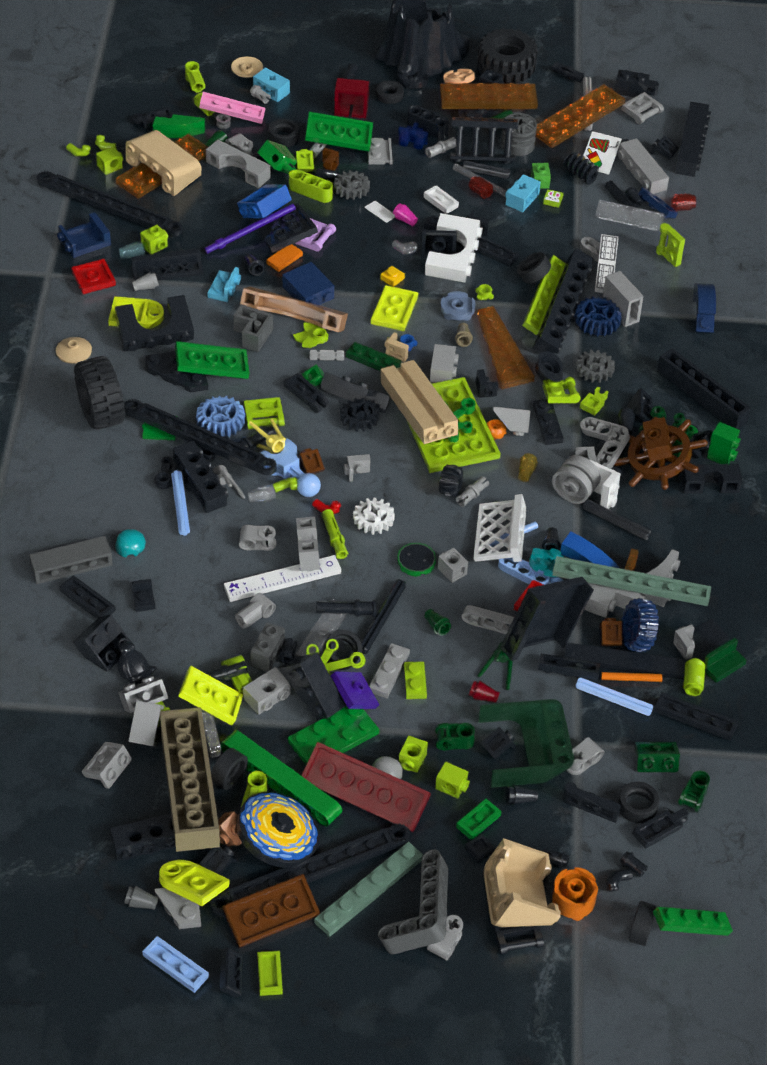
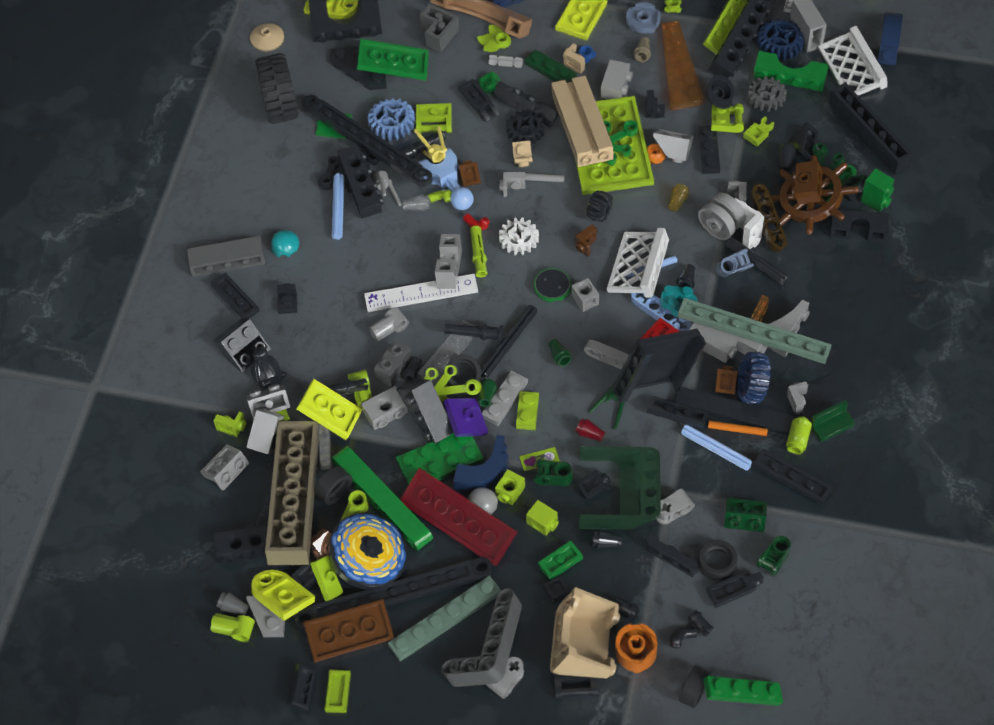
camera: 15 degrees right, 10 degrees up
light blue plate [142,936,209,993] -> none
light grey piece [239,525,277,551] -> none
light grey pin [456,476,489,507] -> none
blue slope [561,531,620,568] -> none
light grey beam [580,417,630,469] -> none
none -> lime piece [211,613,255,642]
none -> lime bracket [214,411,246,437]
none -> lime plate [310,555,343,602]
none -> dark blue arch [453,435,509,492]
none -> dark green cone [479,378,497,407]
none -> tan bracket [512,141,533,167]
none -> sticker [519,447,560,471]
none -> light grey bar [525,173,565,183]
none -> reddish brown bracket [575,224,597,257]
none -> sand blue piece [716,249,754,277]
none -> dark brown beam [750,184,787,252]
none -> green arch [753,51,829,92]
none -> white fence [818,26,887,96]

